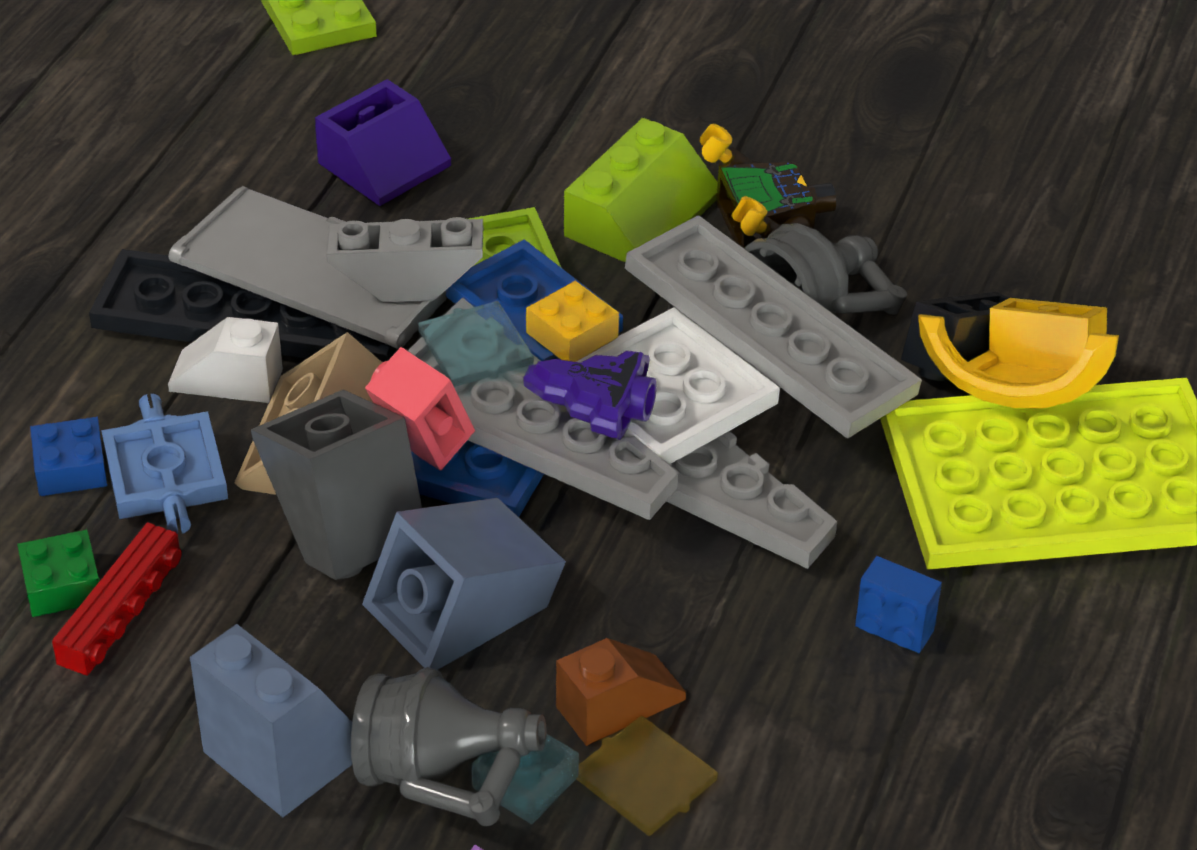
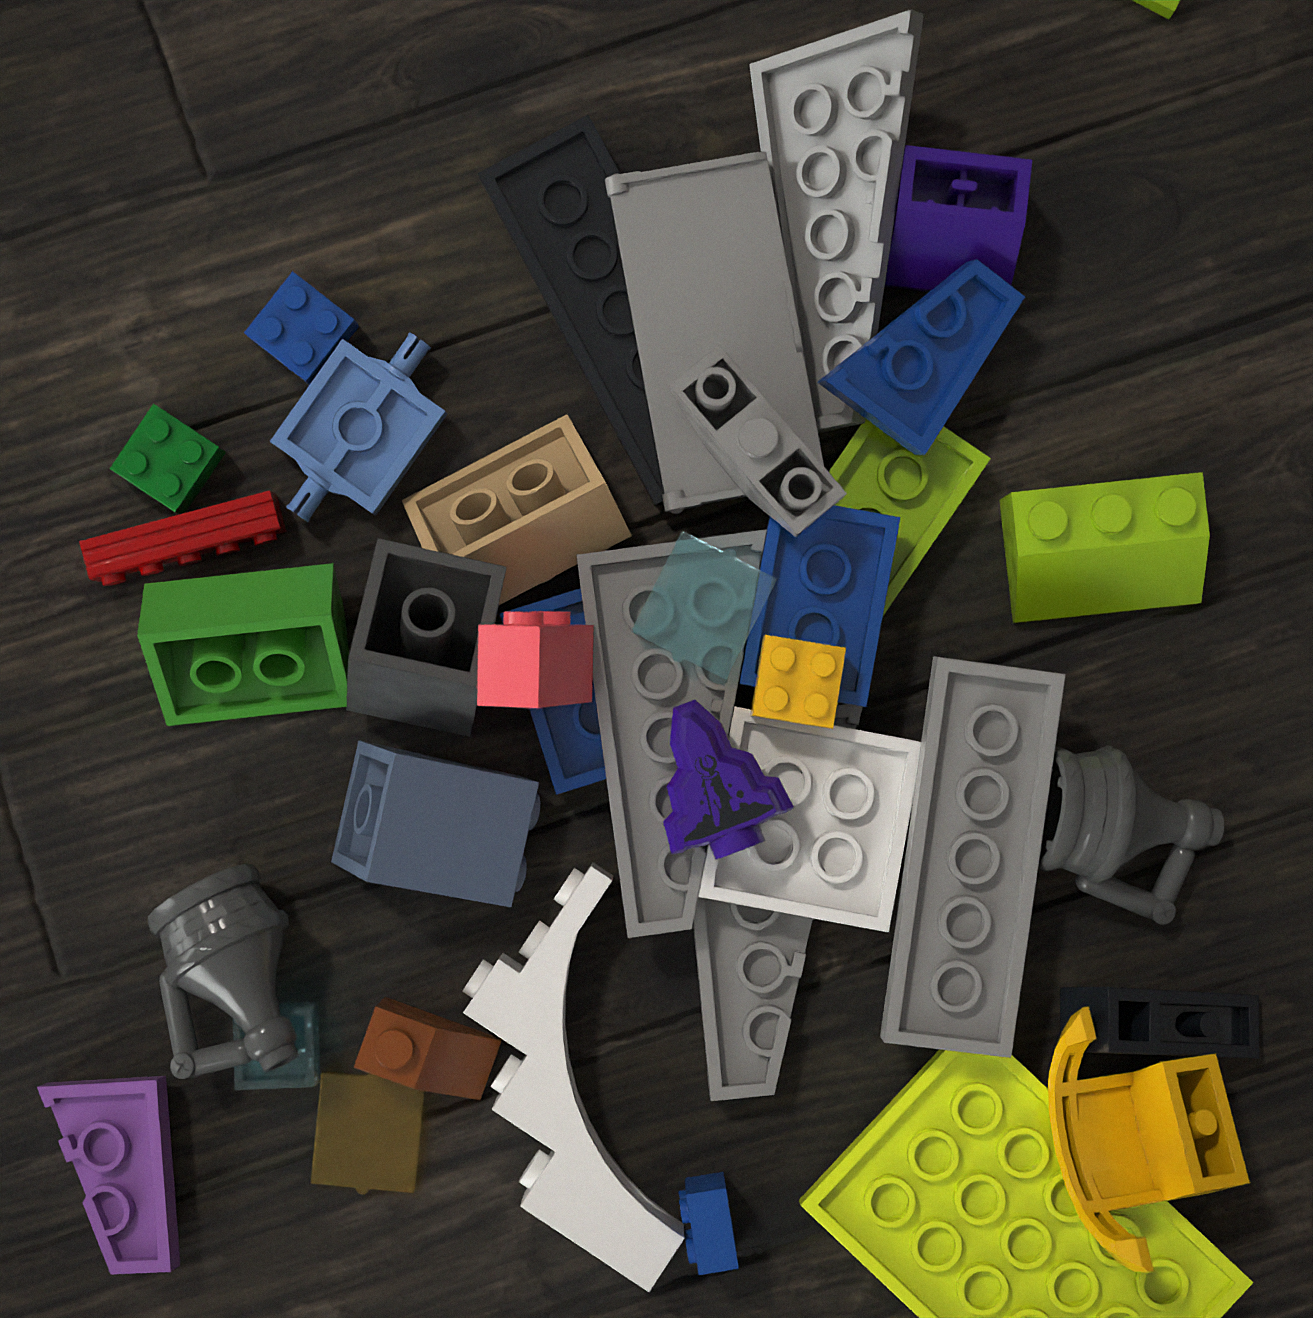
camera: 55 degrees right, 45 degrees up
white slope [168,317,283,403] -> none
sand blue slope [190,624,352,817] -> none
torso [700,124,836,248] -> none
none -> bright green slope [137,563,349,726]
none -> white arch [462,863,684,1292]
none -> light grey wing [749,9,924,433]
none -> blue wing [817,259,1025,455]

